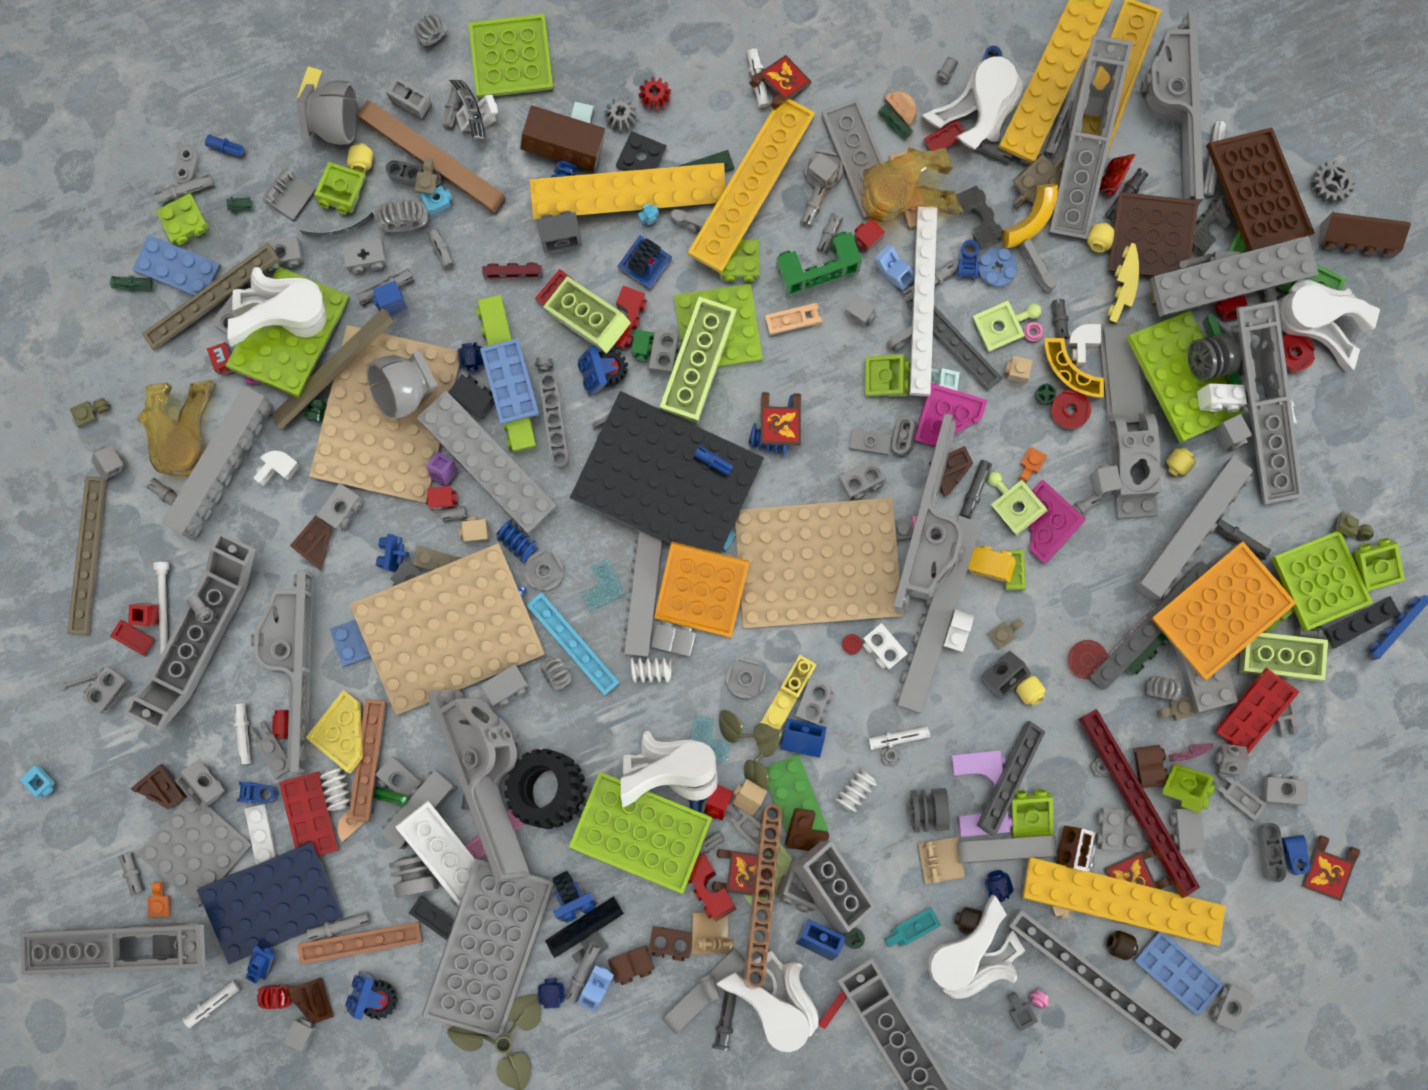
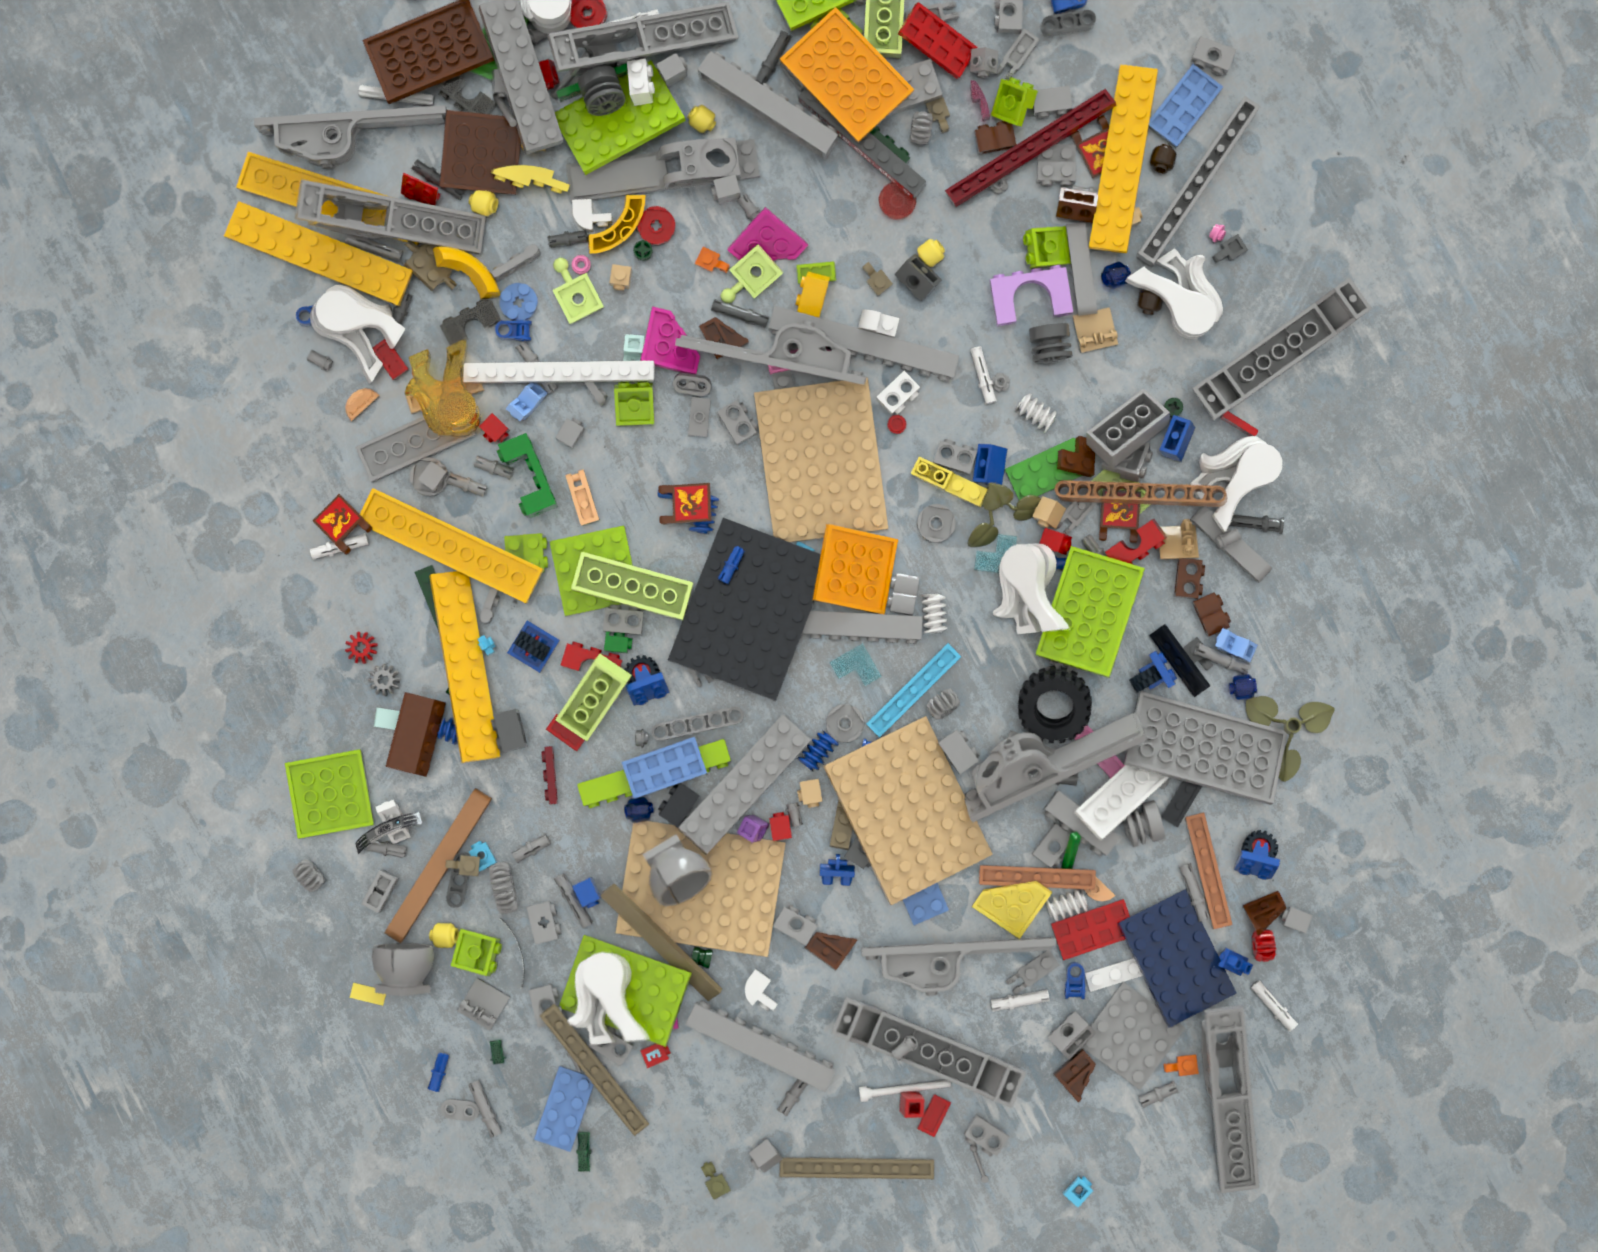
camera: 90 degrees left, 5 degrees up
clear yellow animal [137,380,215,478] -> none
lime plate [156,193,209,246] -> none
red brick [272,710,289,739] -> none
black plate [616,131,667,171] -> none
clear green pin [878,104,914,139] -> none
teal hinge [885,907,941,947] -> none
dark grey tile [907,301,1002,392] -> none
dark grey tile [976,721,1045,836] -> none

